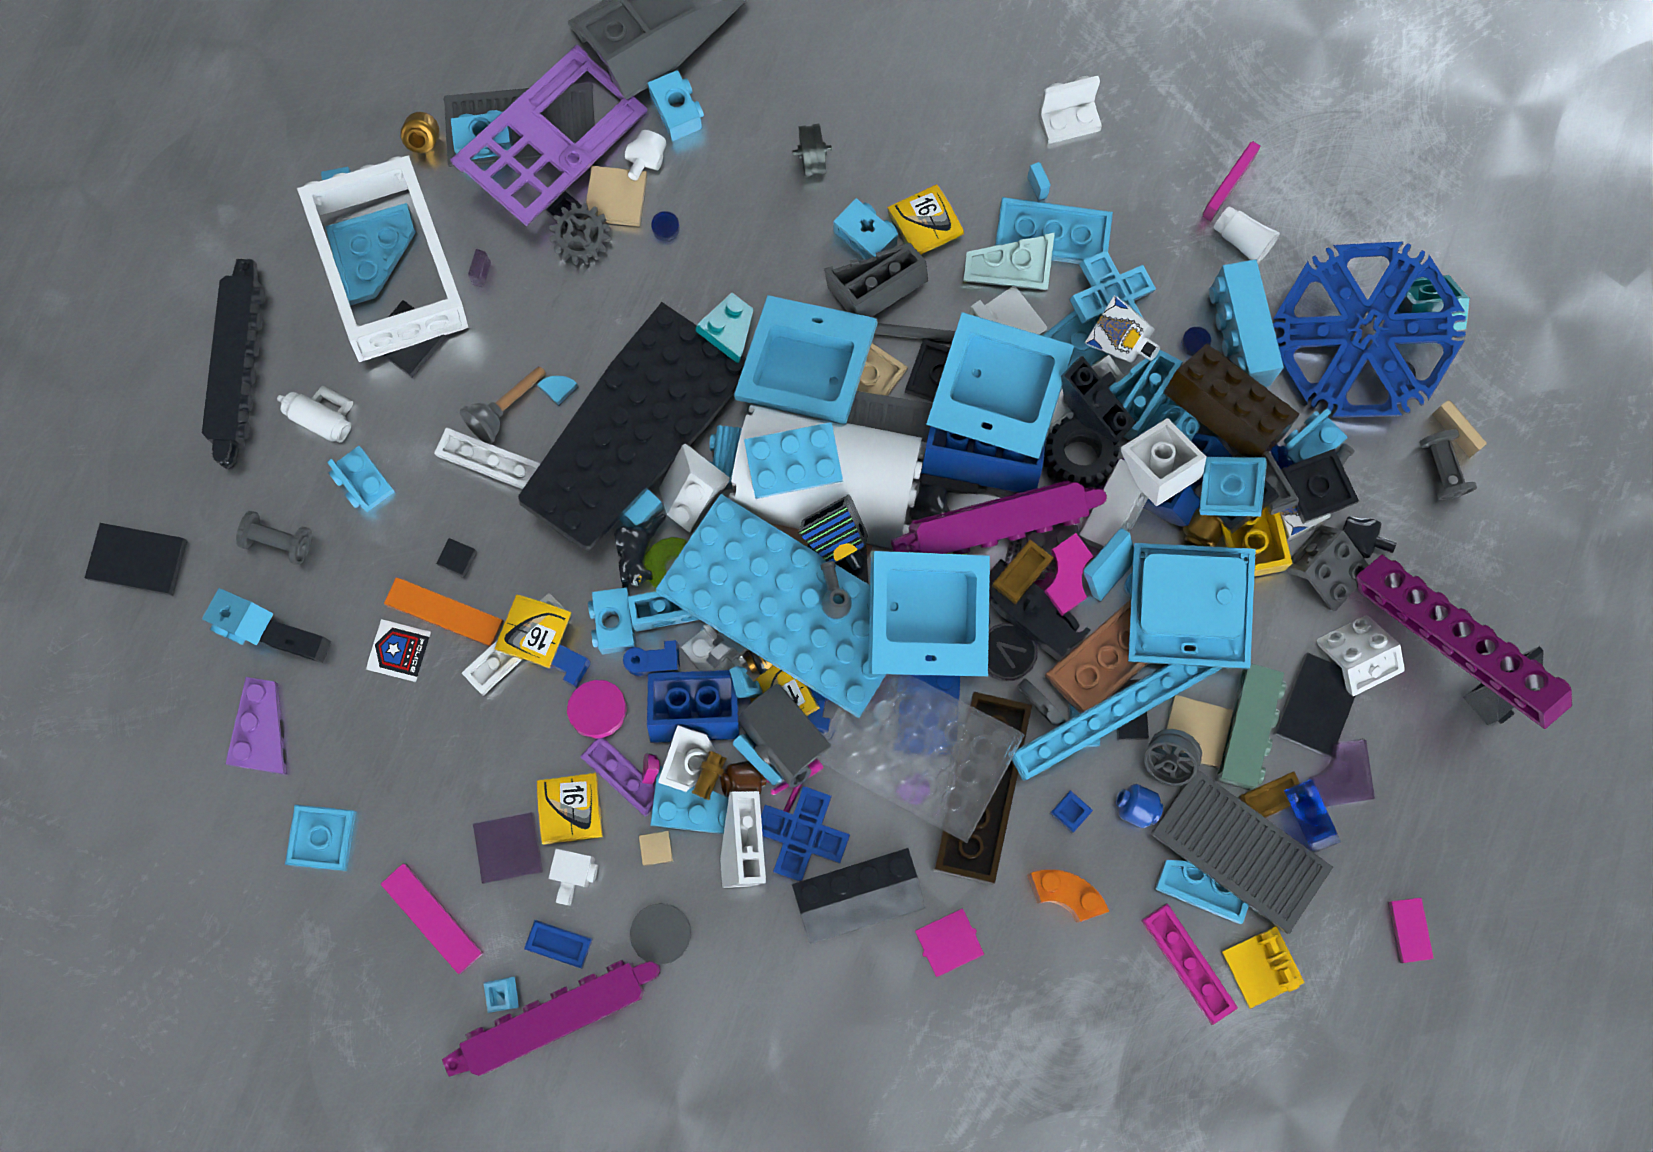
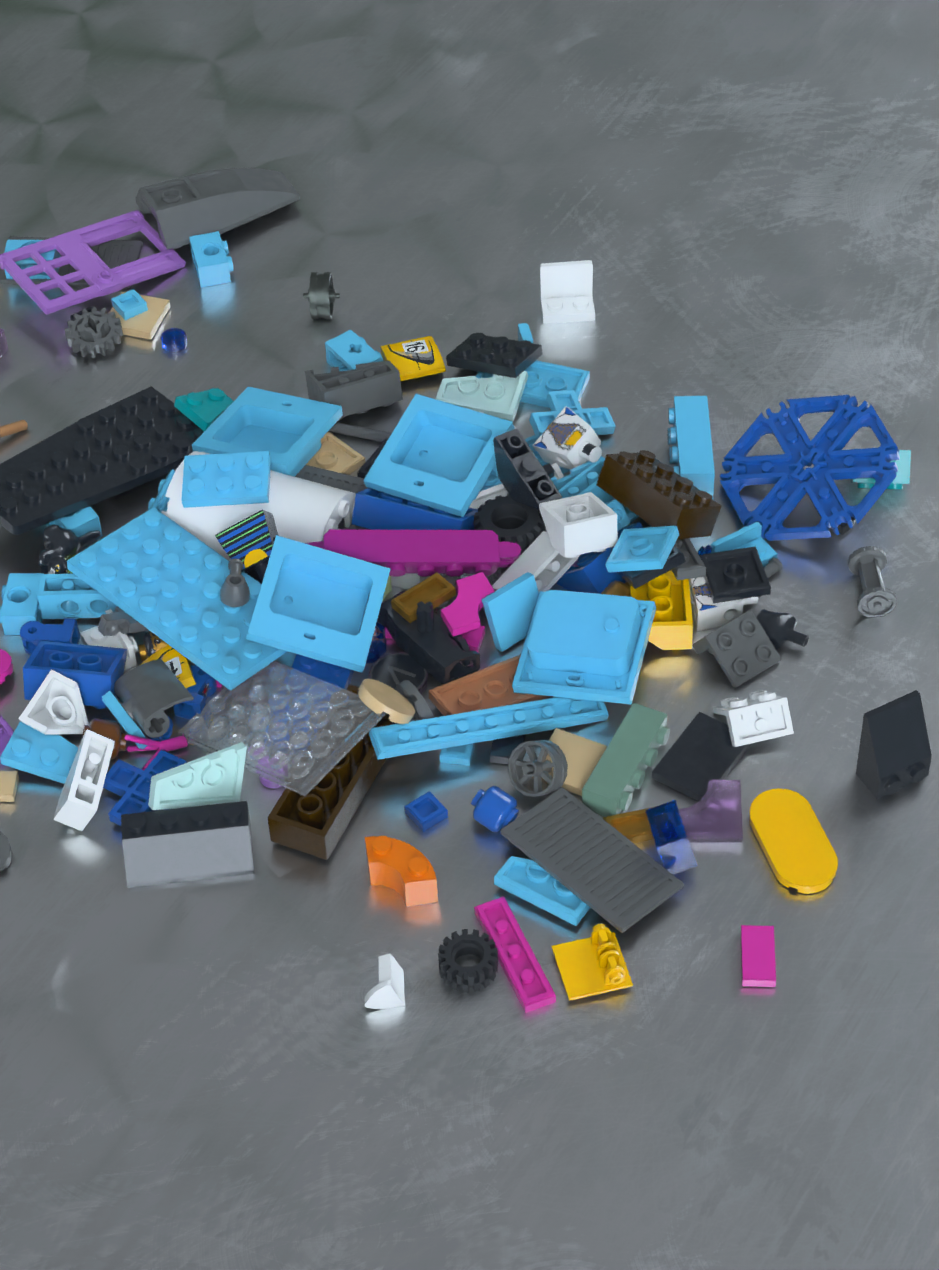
camera: 10 degrees right, 30 degrees down
medium azure tile [537,376,578,406] -> none
white piece [625,130,667,180] -> none
dark pink tile [642,753,660,784] -> none
white slope [659,444,730,533] -> none
pearl gold pin [692,751,727,800] -> none
medium azure tile [729,666,763,698] -> none
dark pink piece [915,908,984,977] -> none
dark pink tile [1202,141,1261,222] -> none
white plant [1214,207,1280,264] -> none
magenta brick [1356,554,1572,729] -> none
tan tile [1432,400,1487,458] -> none
none -> medium azure tile [111,289,148,320]
none -> light aqua wing [148,742,247,810]
none -> tan tile [358,679,416,724]
none -> white tile [364,953,405,1009]
none -> black tyre [438,929,498,993]
none -> black plate [446,333,543,378]
none -> yellow tile [749,788,838,894]

